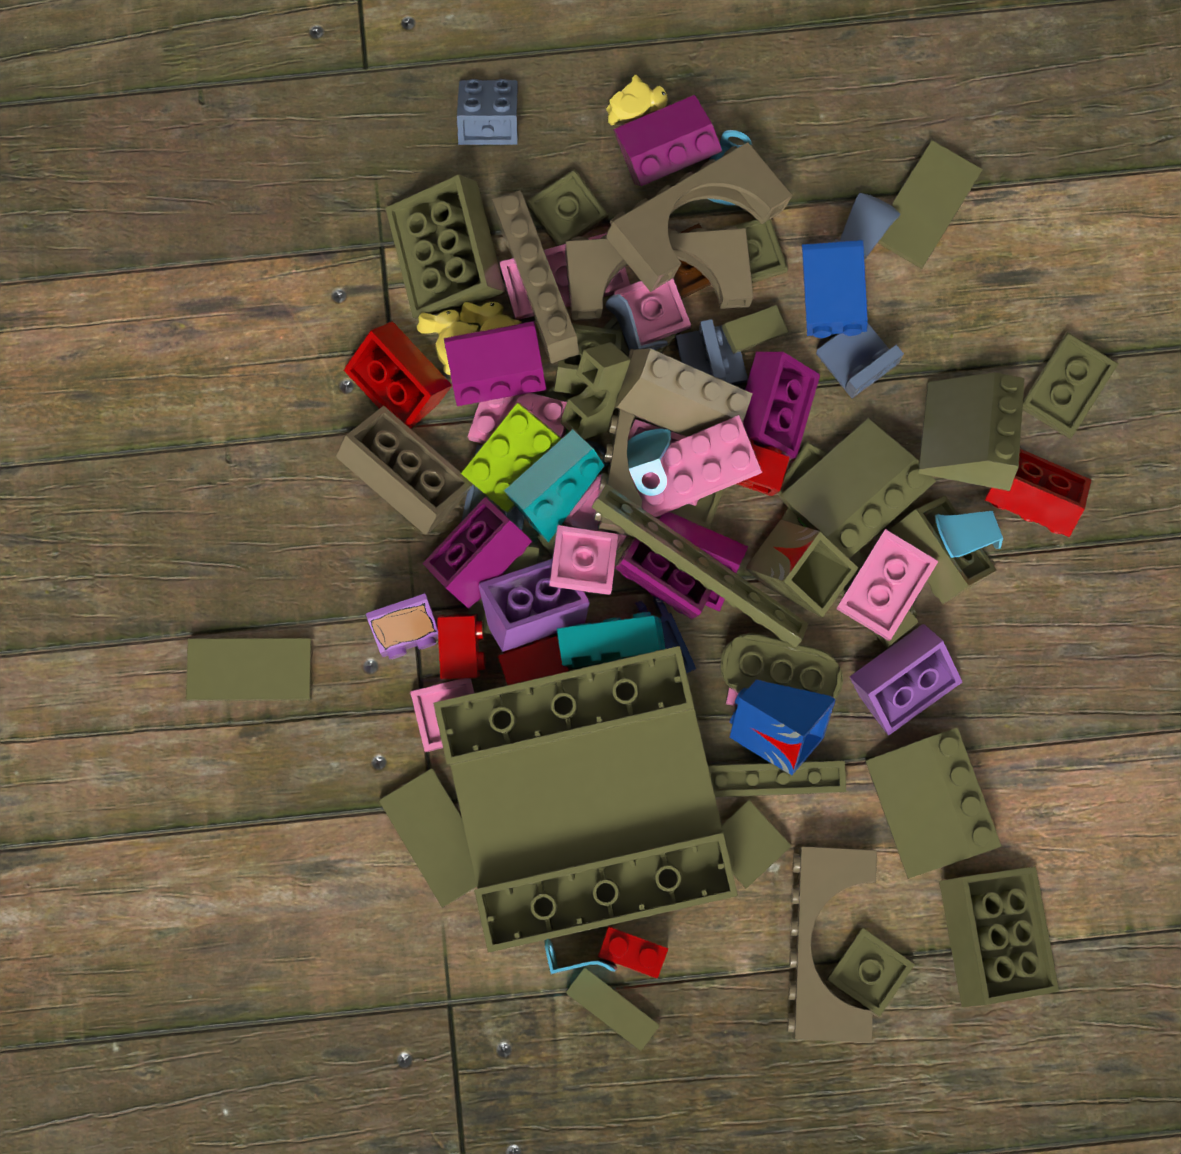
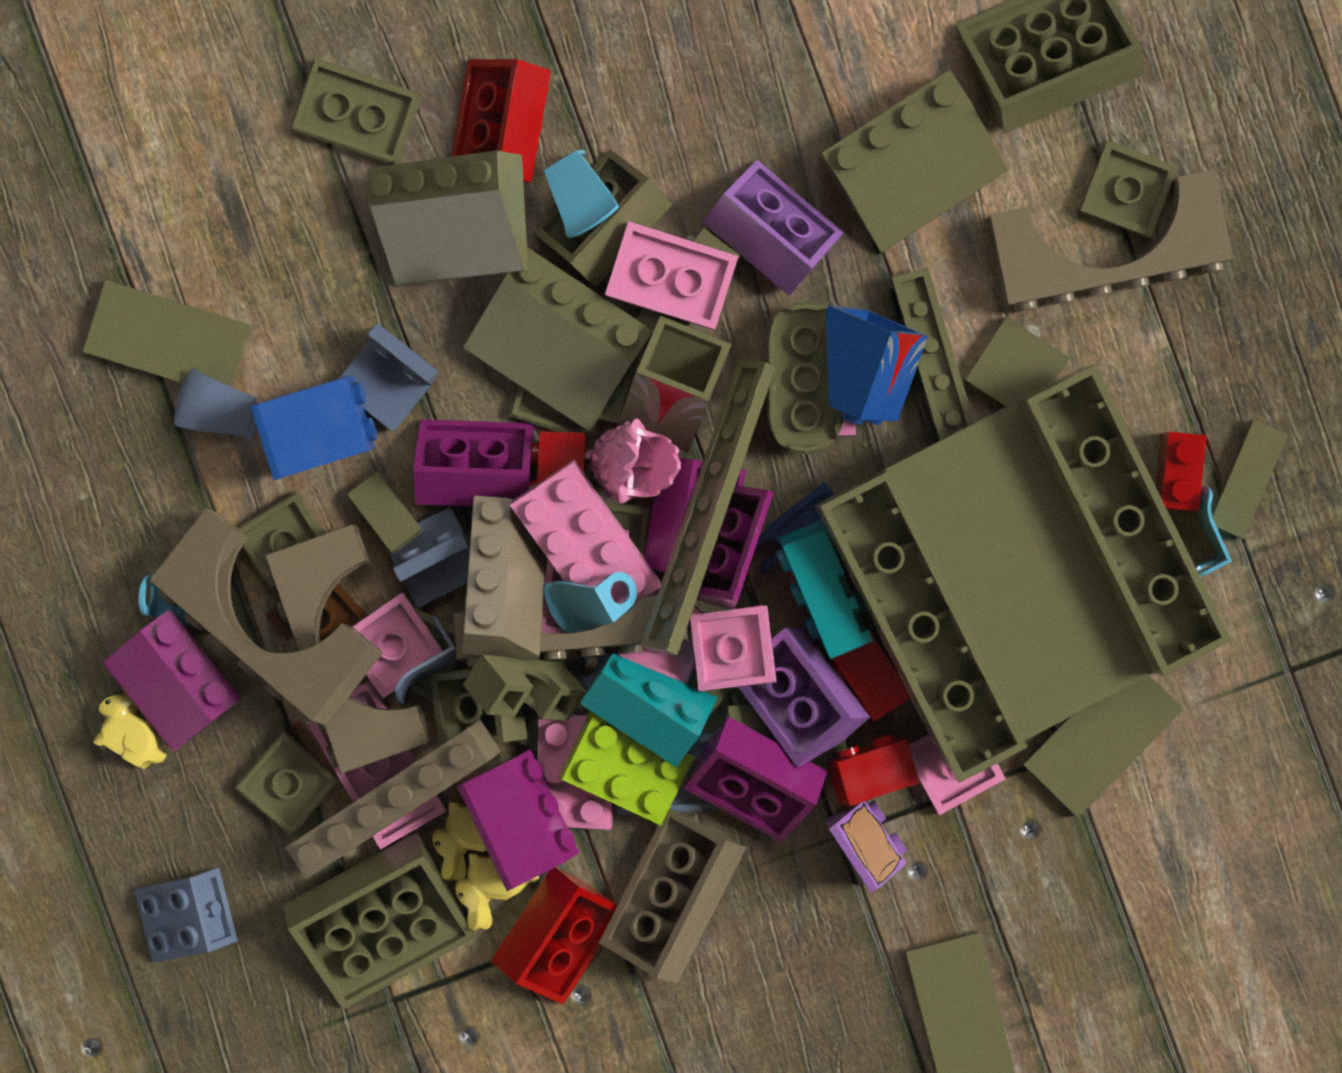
camera: 105 degrees left, 10 degrees up
none -> bright pink head [585,419,681,503]

